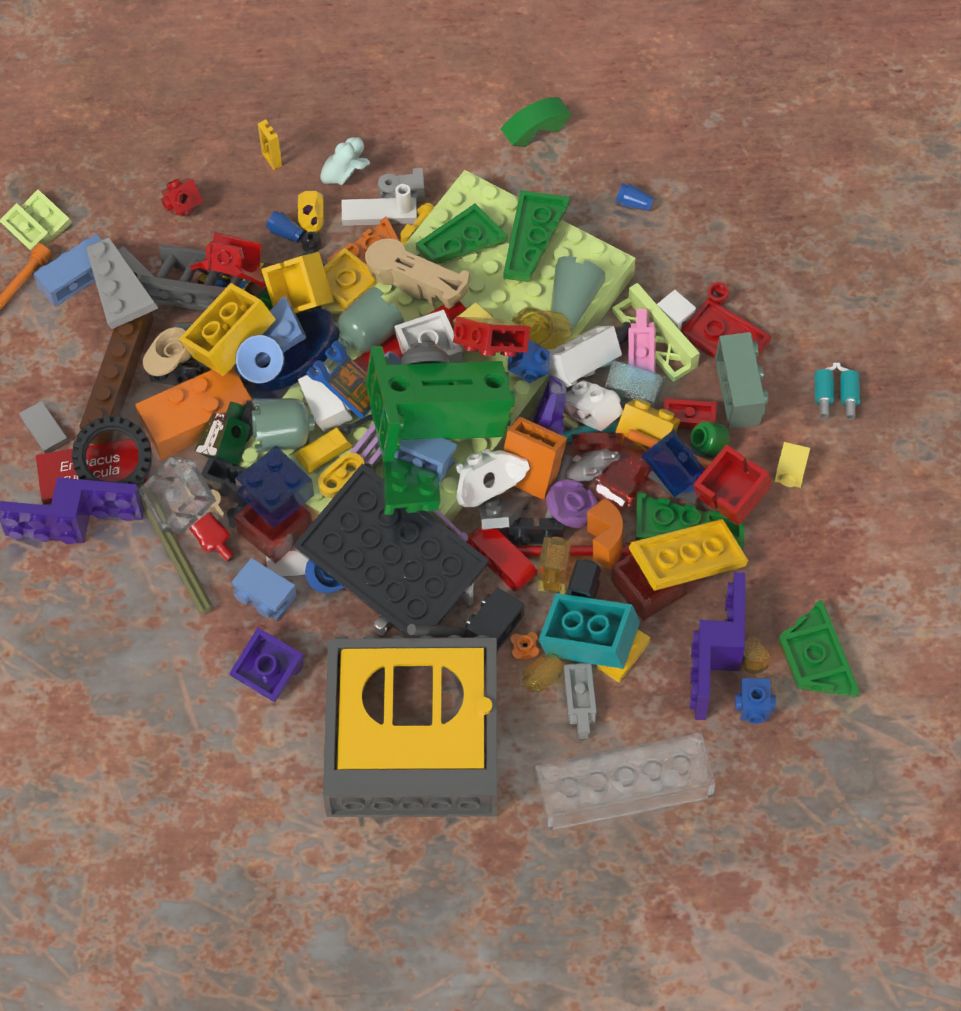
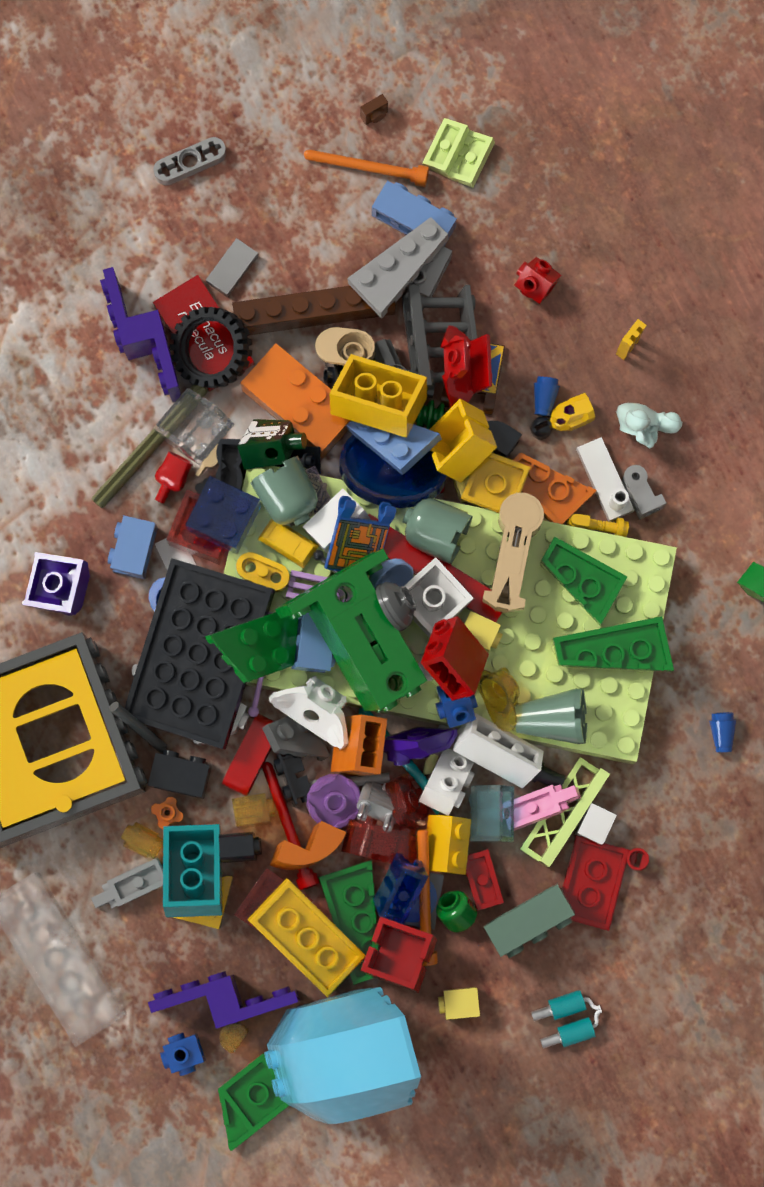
camera: 65 degrees right, 20 degrees up
light blue piece [236,335,284,383] -> none
none -> medium azure windscreen [264,987,421,1124]

